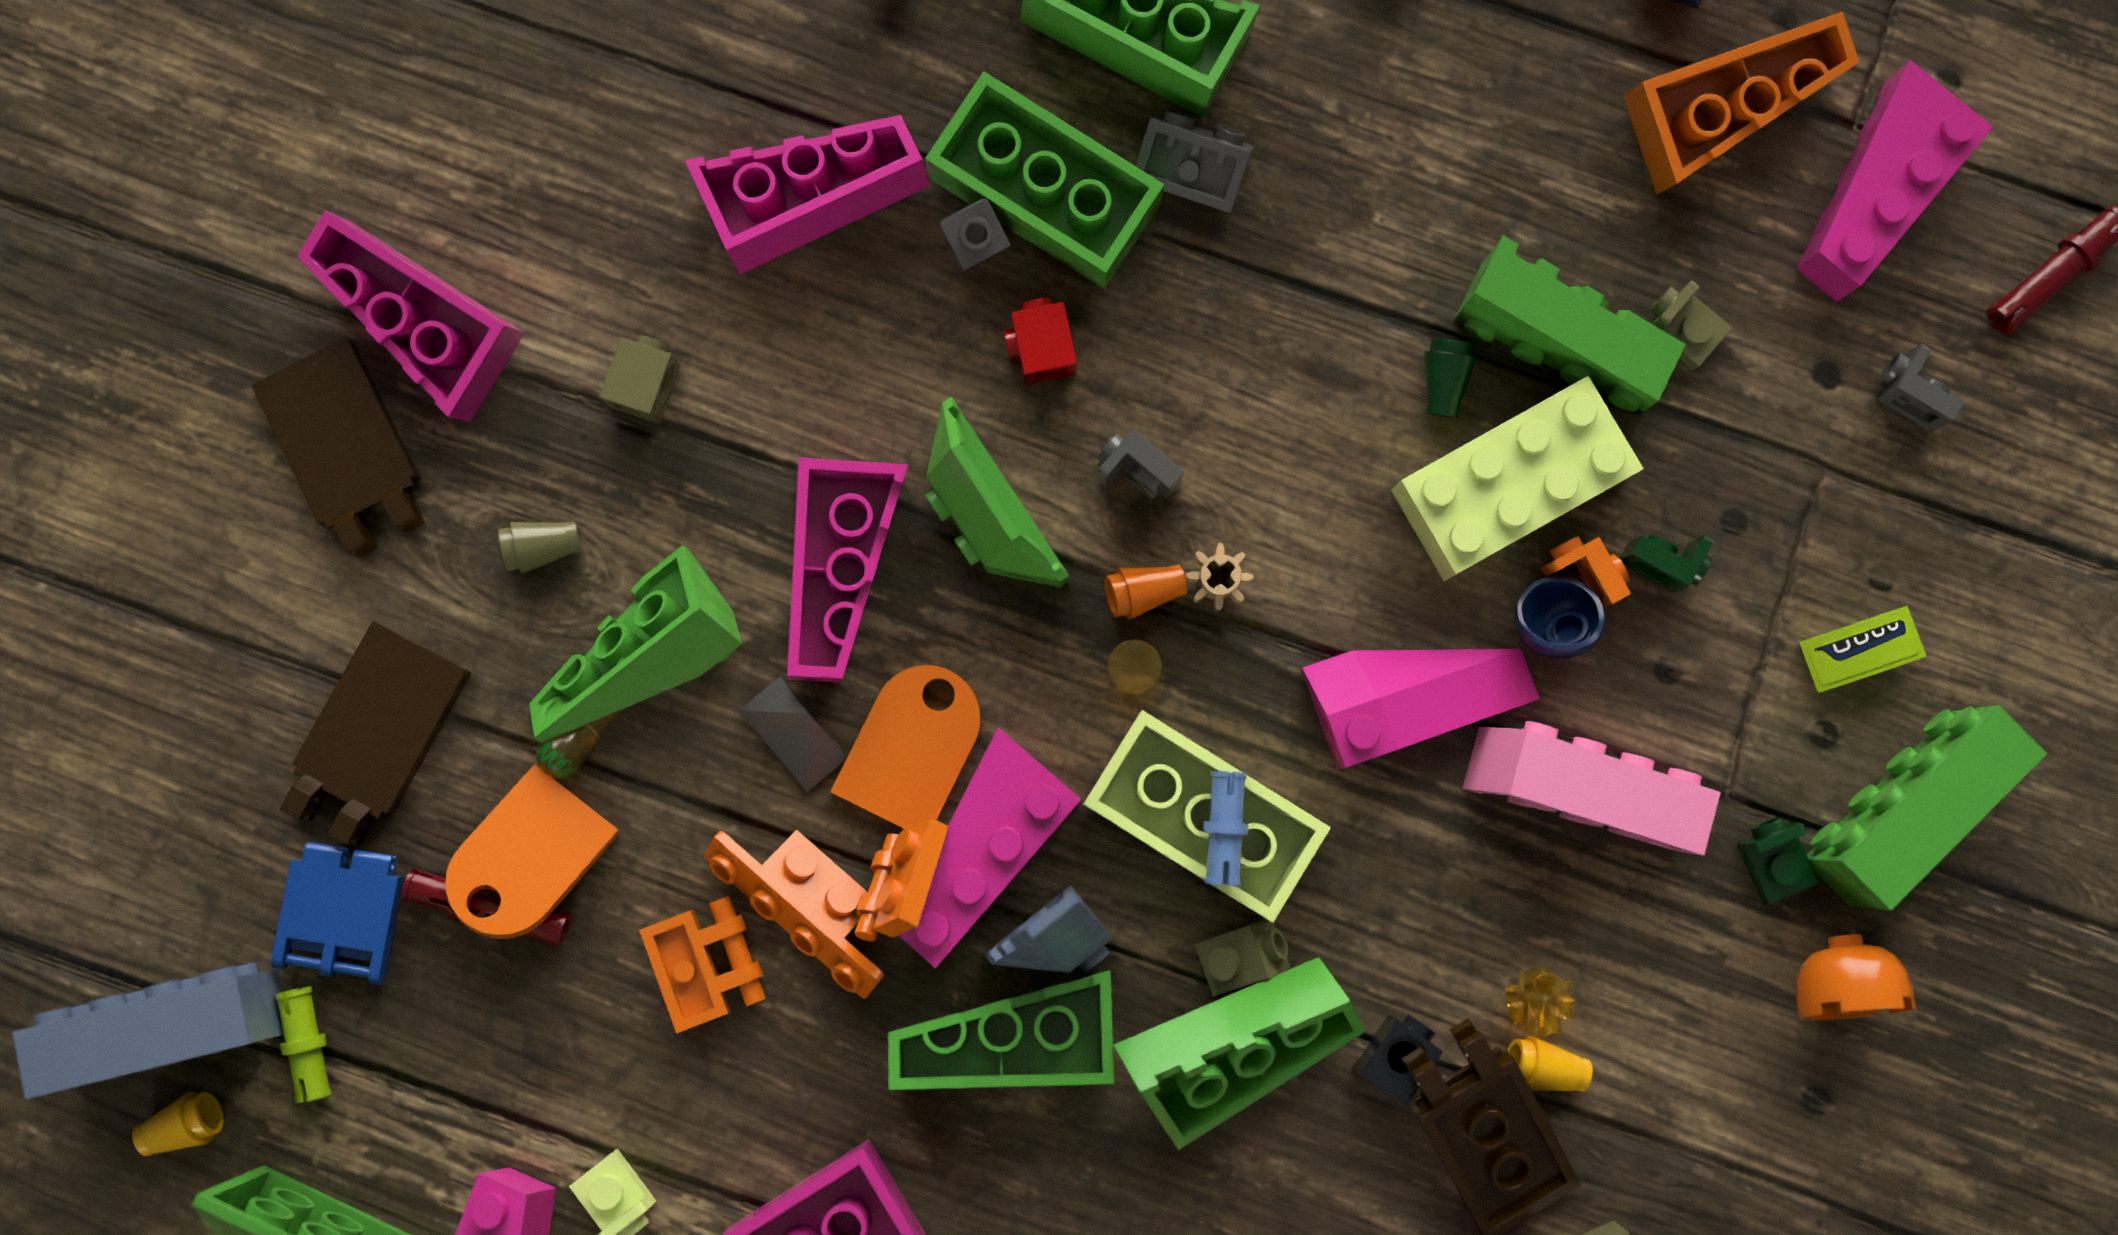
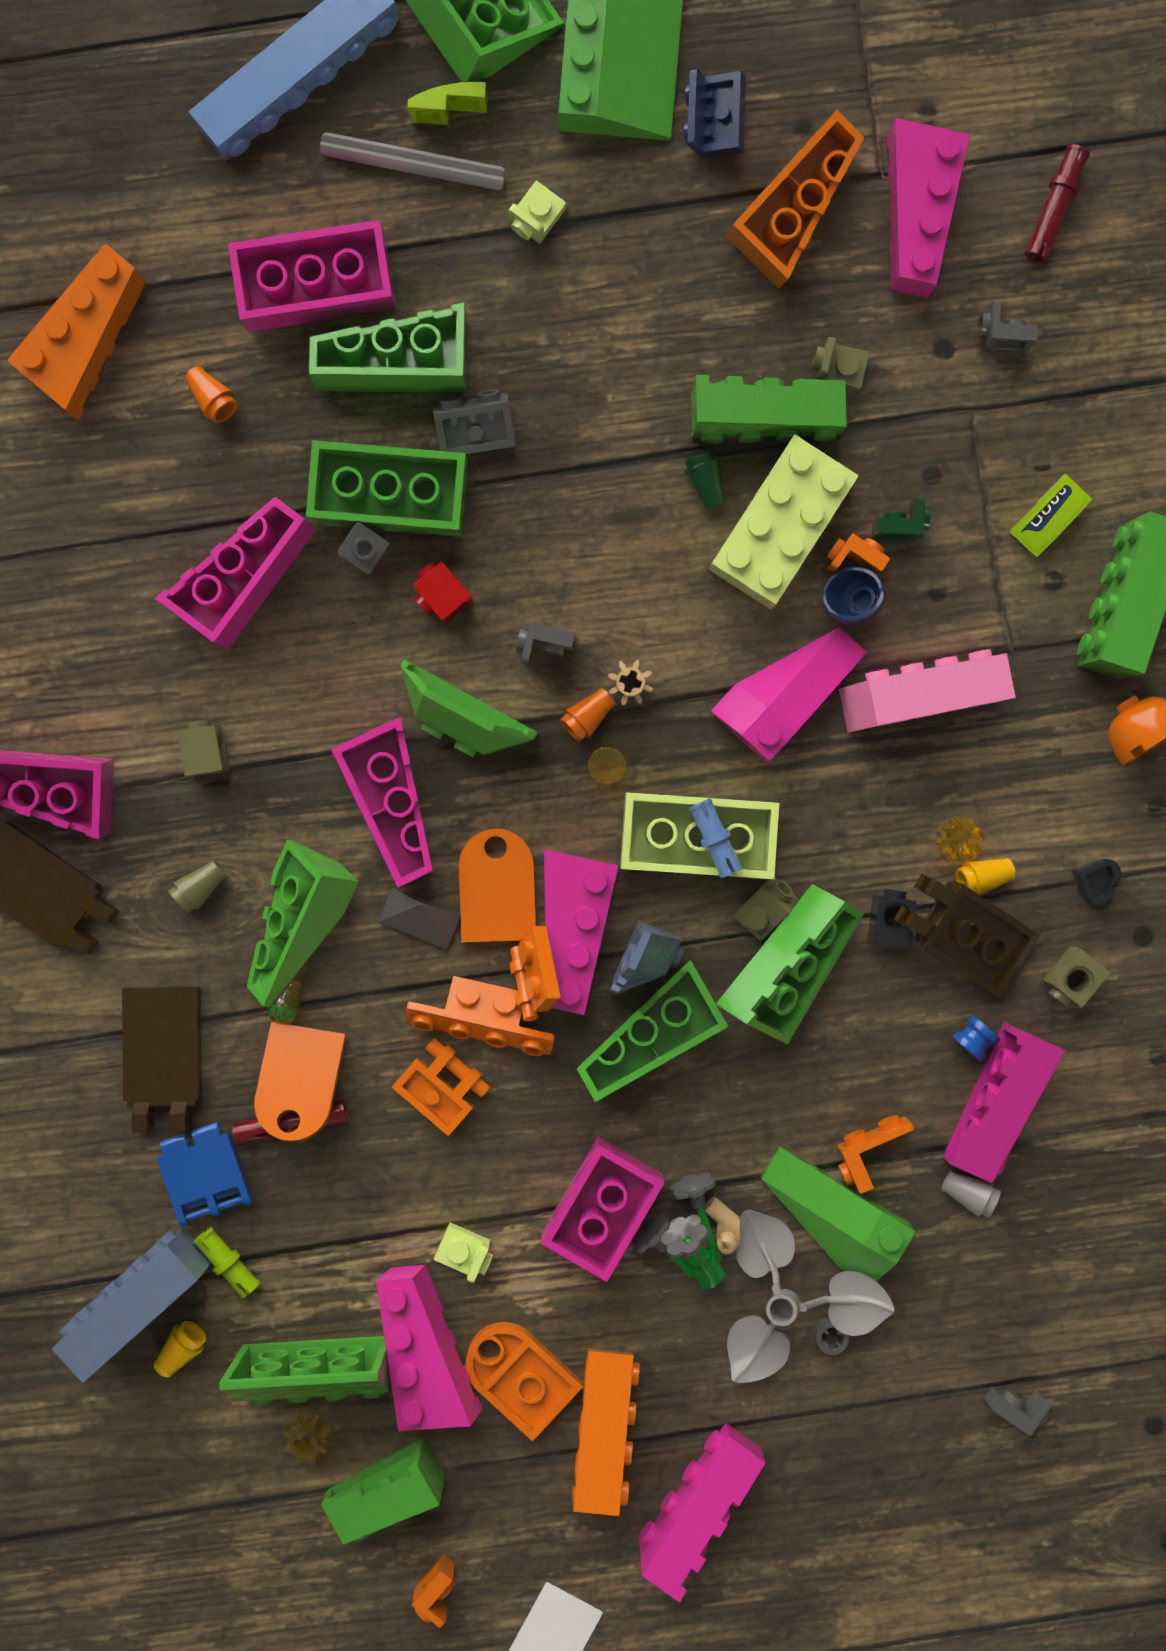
camera: 25 degrees left, 5 degrees up
dark green bracket [1736,817,1819,904] -> none
none -> black tile [1071,859,1121,906]

